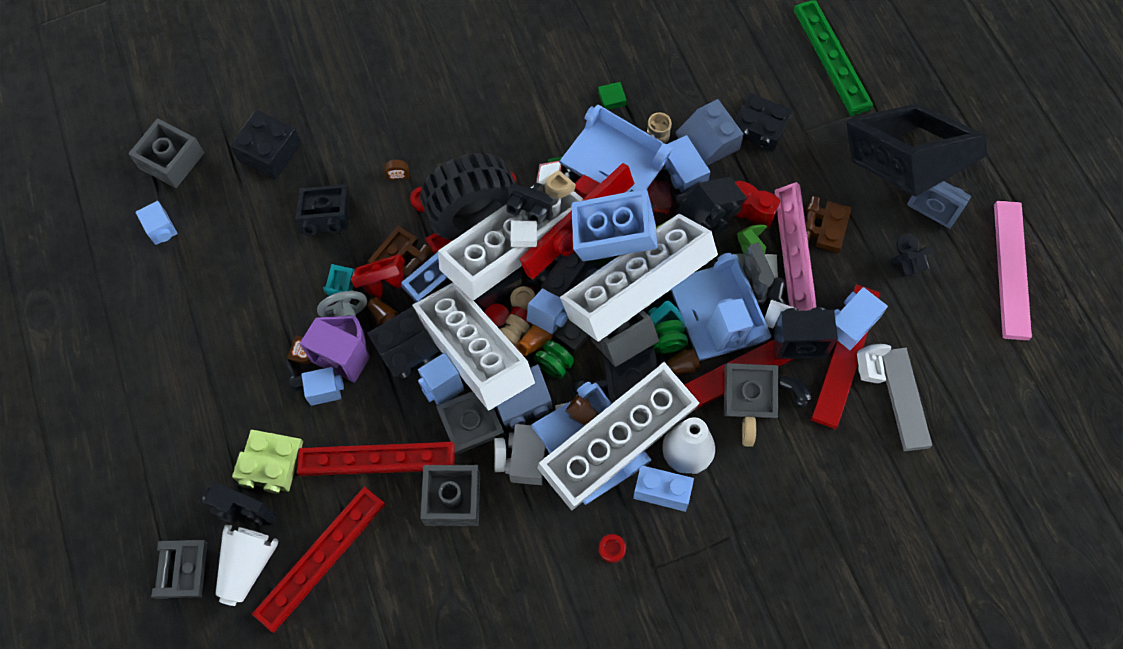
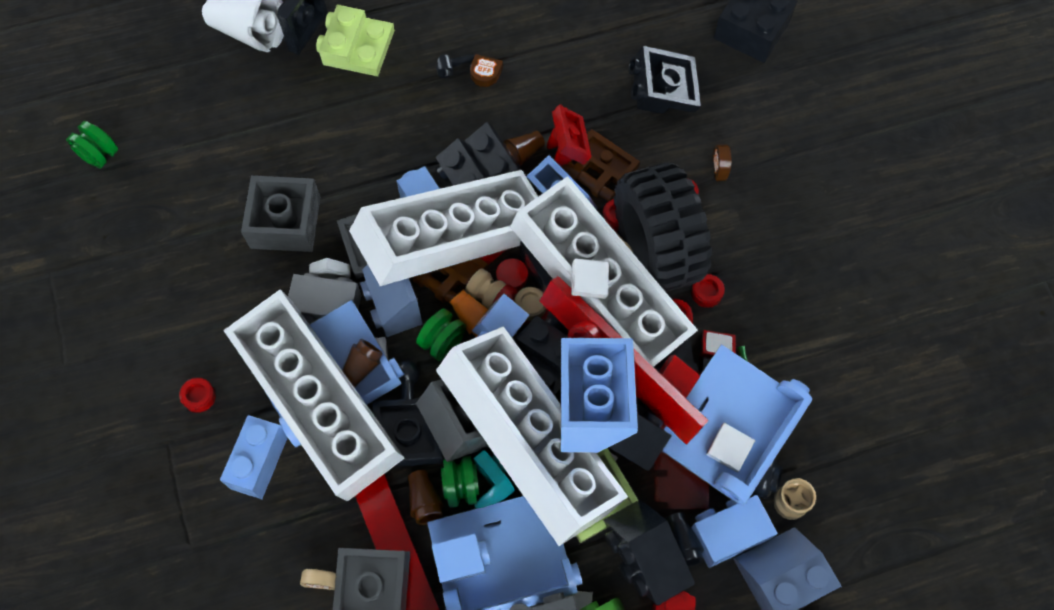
camera: 90 degrees right, 0 degrees up
red tile [252,486,386,633] -> none
red tile [297,442,455,476] -> none
medium lavender piece [300,291,370,383] -> none
light blue brick [302,367,344,406] -> none
teal plate [323,264,355,301] -> none
black hips [506,182,554,225] -> none
tan tile [545,170,576,198] -> none
green tile [598,82,627,110] -> none
white cone [663,418,715,474] -> none
none -> white tile [706,423,755,472]

